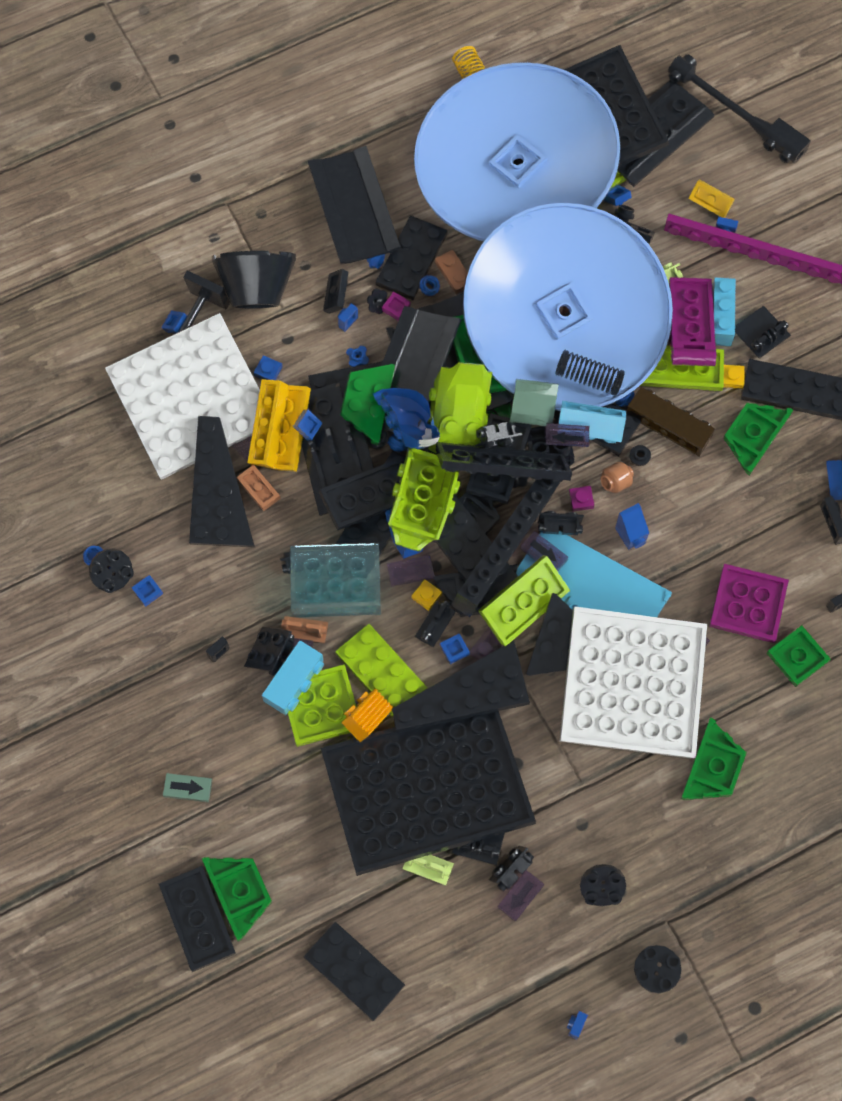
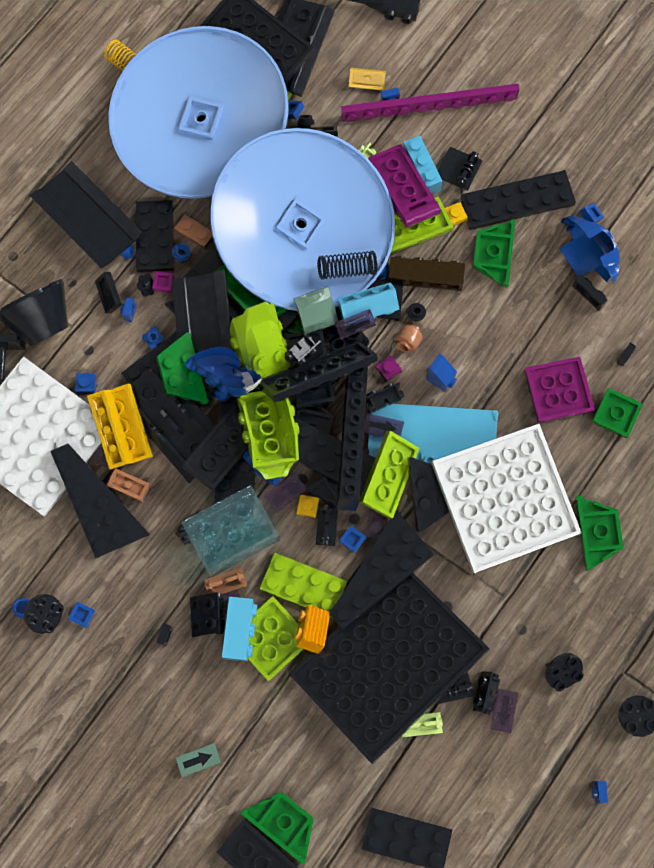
camera: 25 degrees left, 5 degrees up
blue plate [293,409,322,440] -> none

